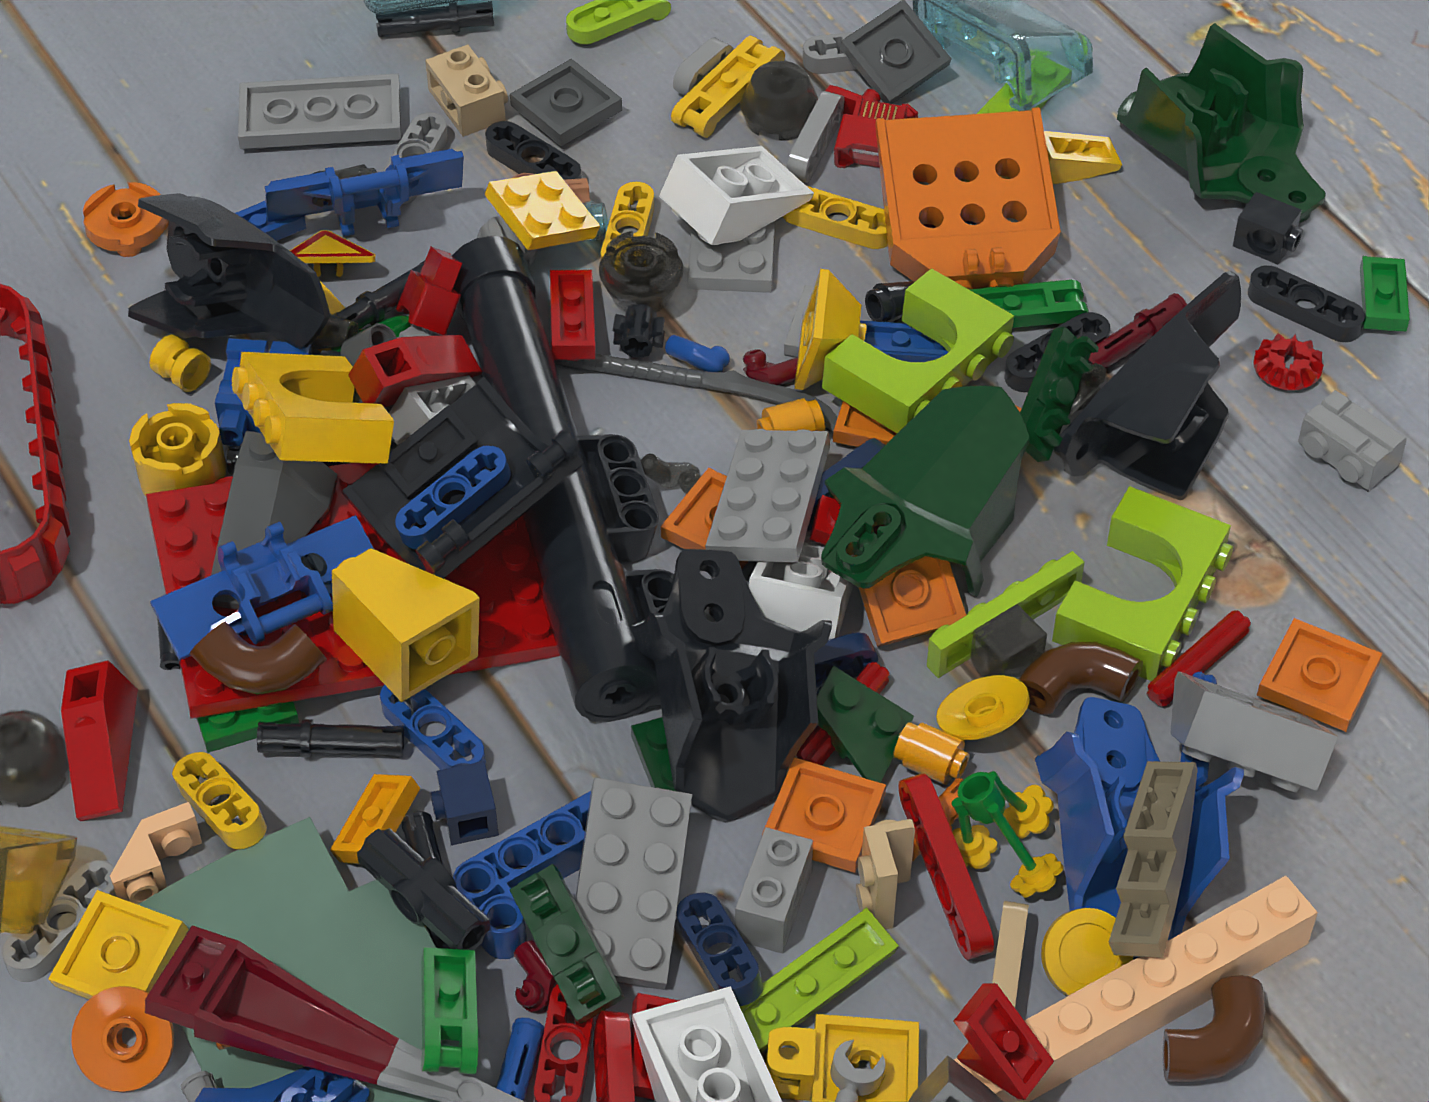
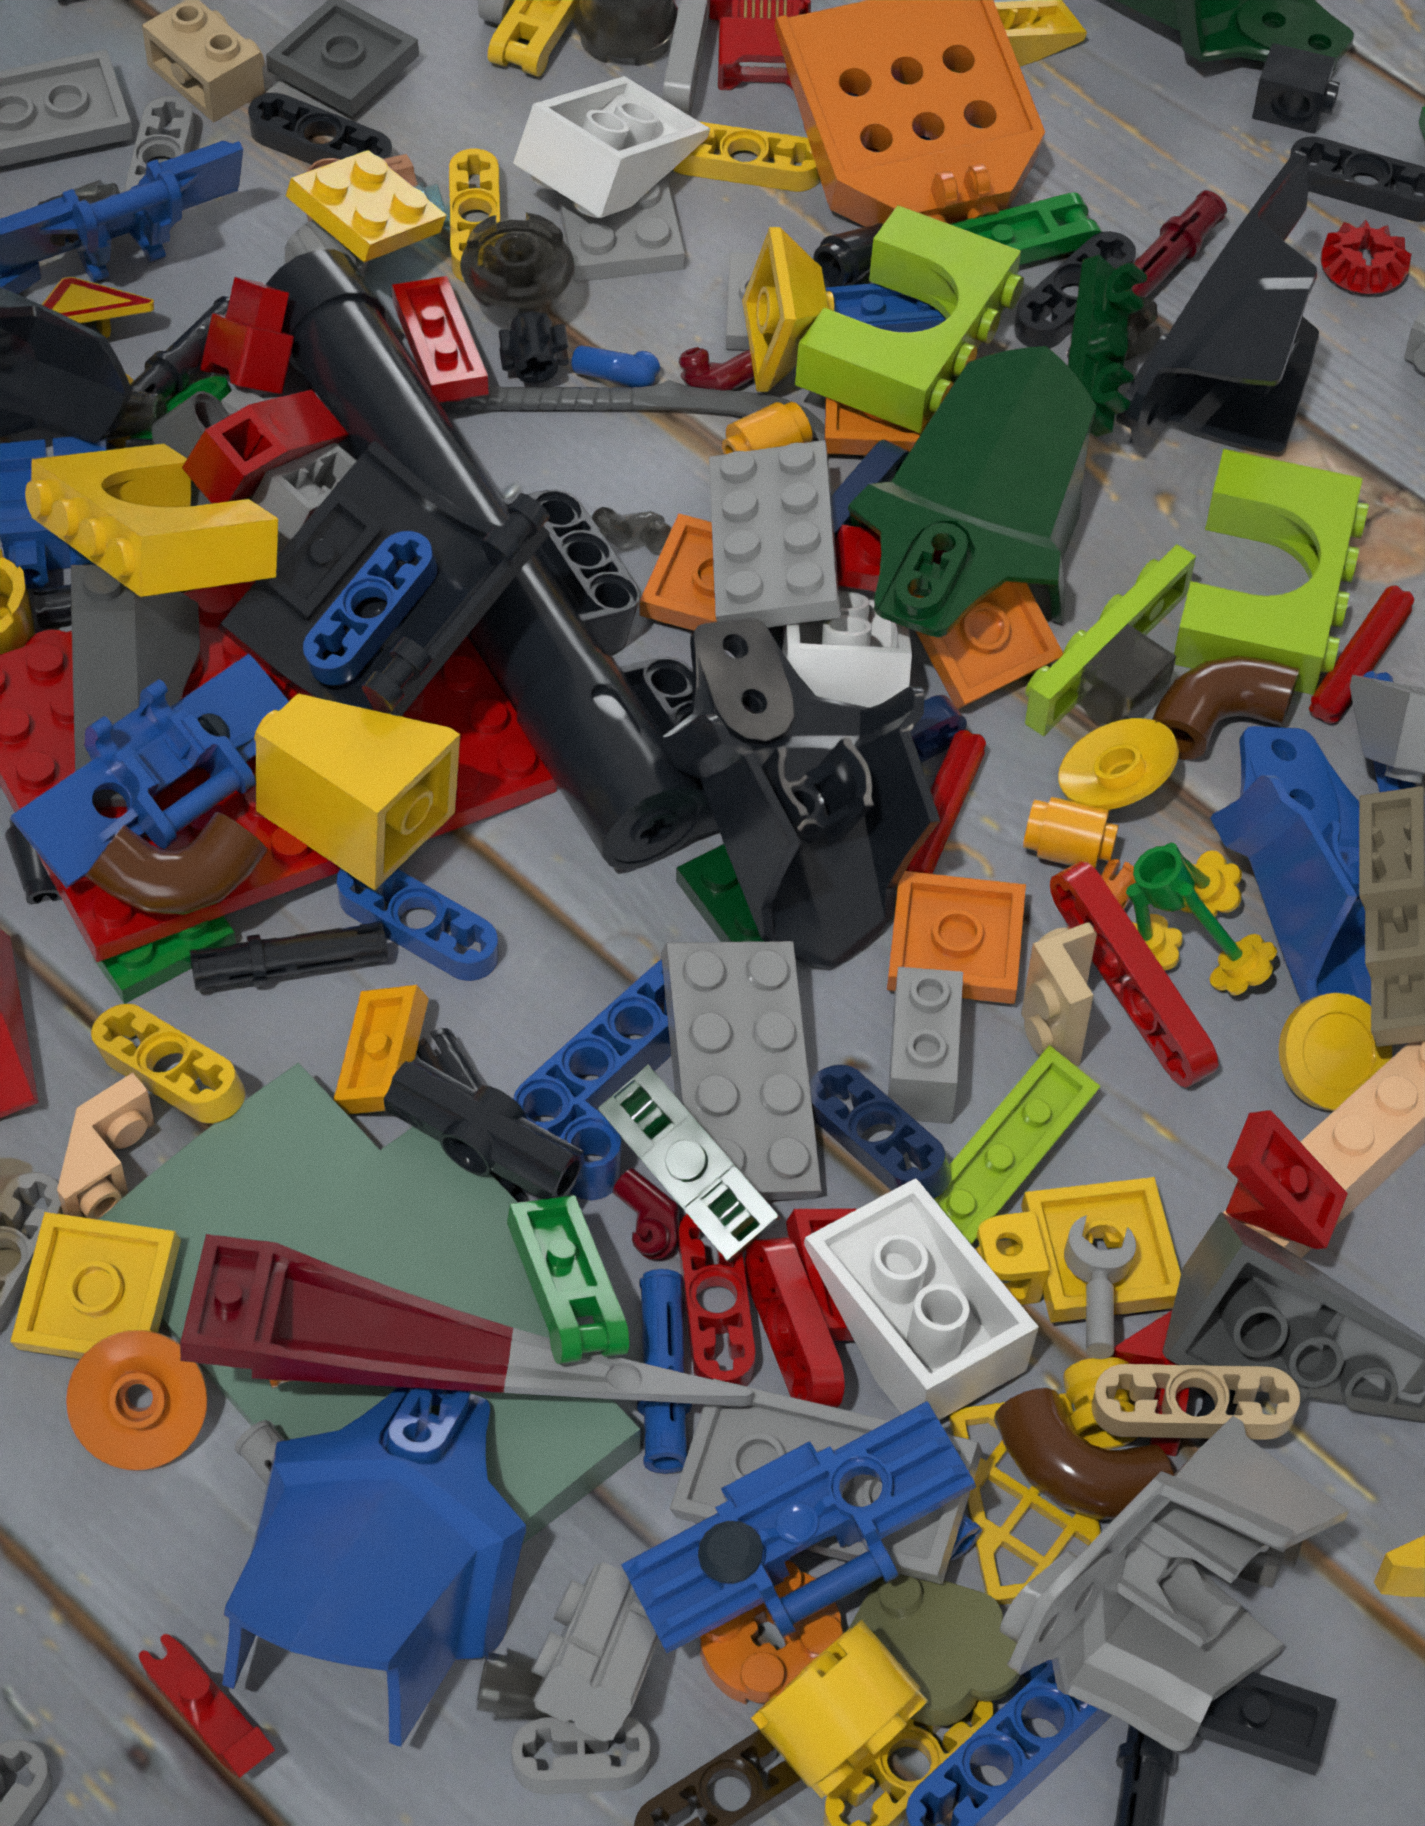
camera: 15 degrees left, 5 degrees up
dark blue brick [430,761,499,846] -> none
dark green wing [817,666,914,783] -> none
tan beam [992,901,1029,1007] -> none

